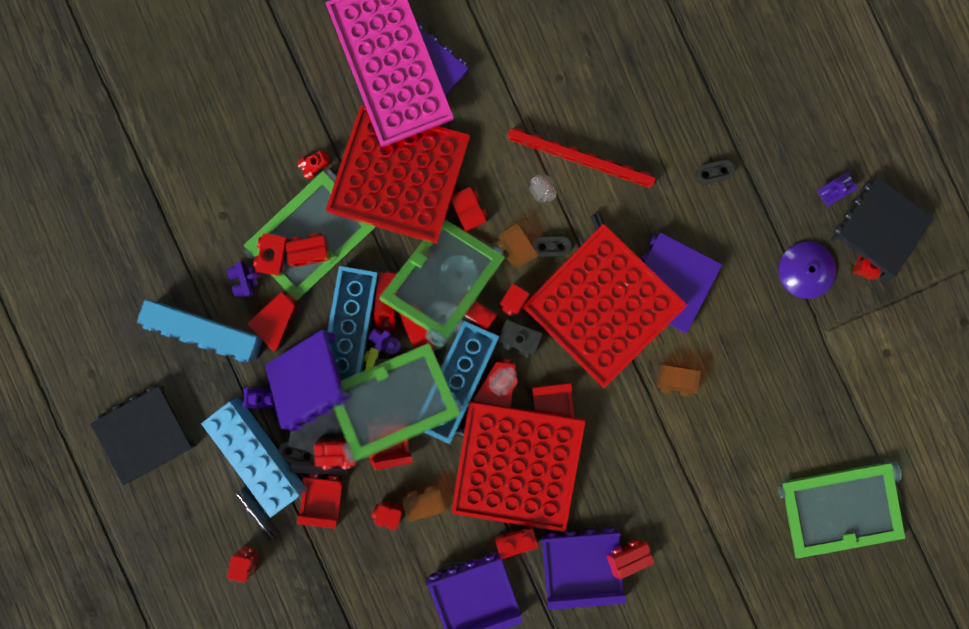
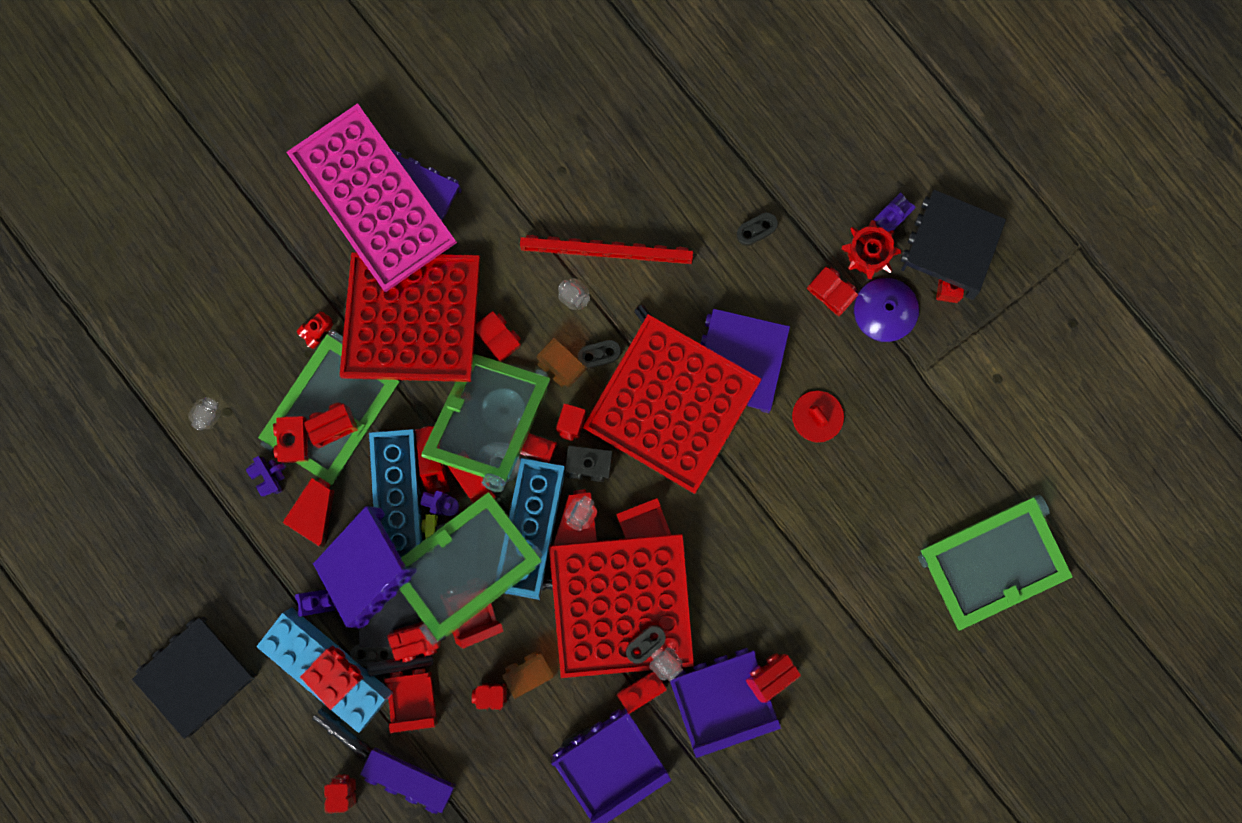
camera: 10 degrees left, 5 degrees down
dark azure brick [137,300,263,362] -> none
clear orange brick [656,365,701,397] -> none
none -> clear head [188,397,221,431]
none -> red plate [300,645,364,710]
none -> dark purple brick [361,748,456,814]
none -> pearl dark grey plate [626,625,665,664]
none -> clear head [650,647,683,681]
none -> red shield [792,391,844,442]
none -> red brick [807,267,858,316]
none -> red brick [841,220,901,279]

